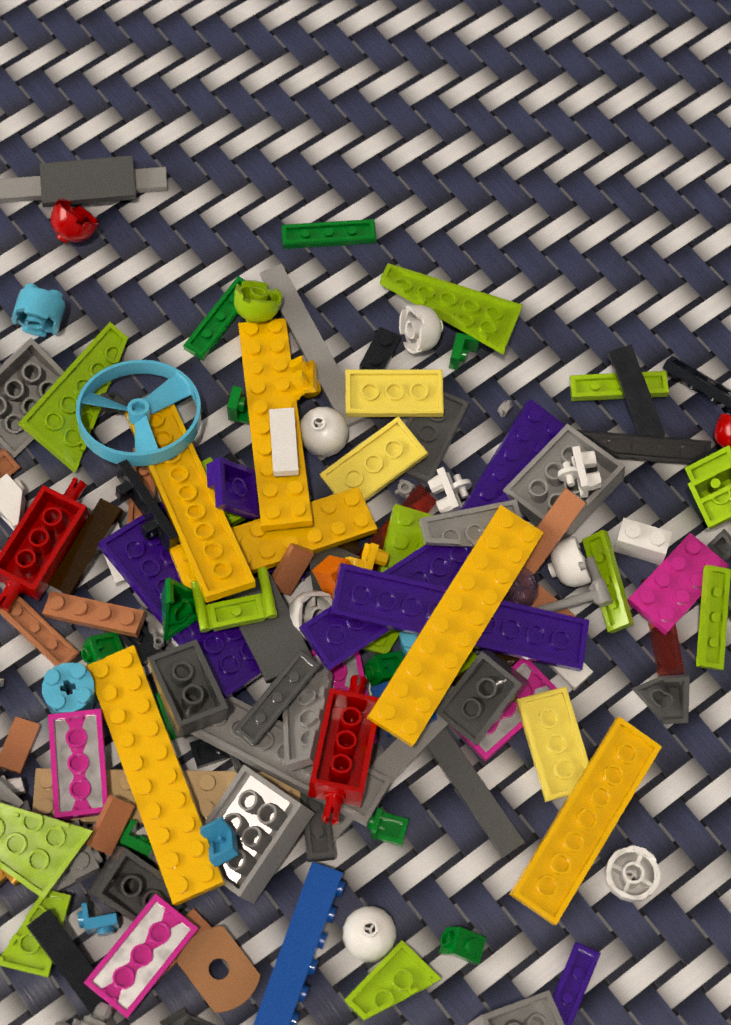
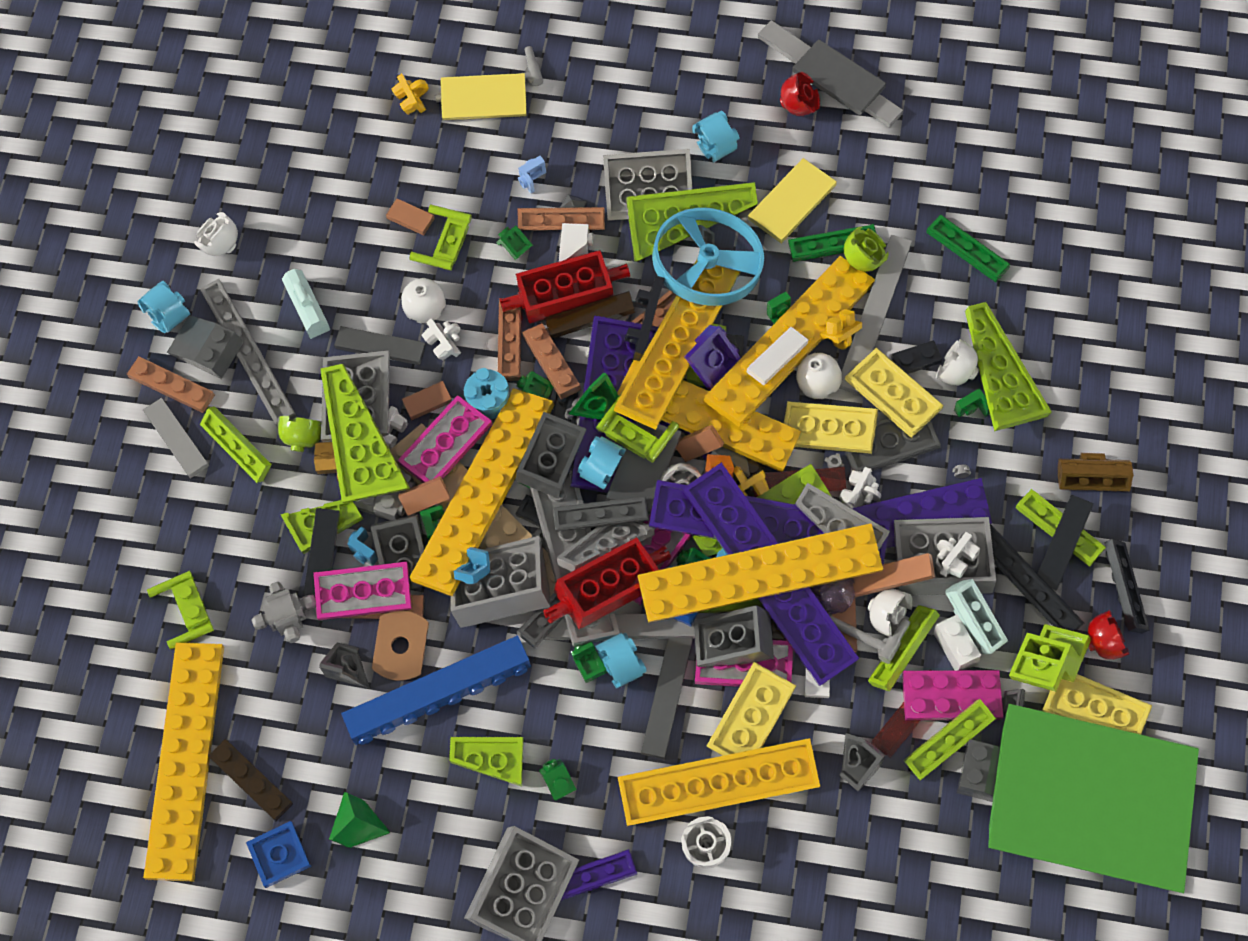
camera: 55 degrees right, 0 degrees up
white cylinder [342,906,396,962] -> none
none -> medium azure brick [577,436,626,490]
none -> medium azure brick [595,633,647,688]
none -> light yellow tile [748,158,837,244]
none -> light aqua piece [945,579,1008,654]
none -> pearl gold piece [1058,453,1134,491]

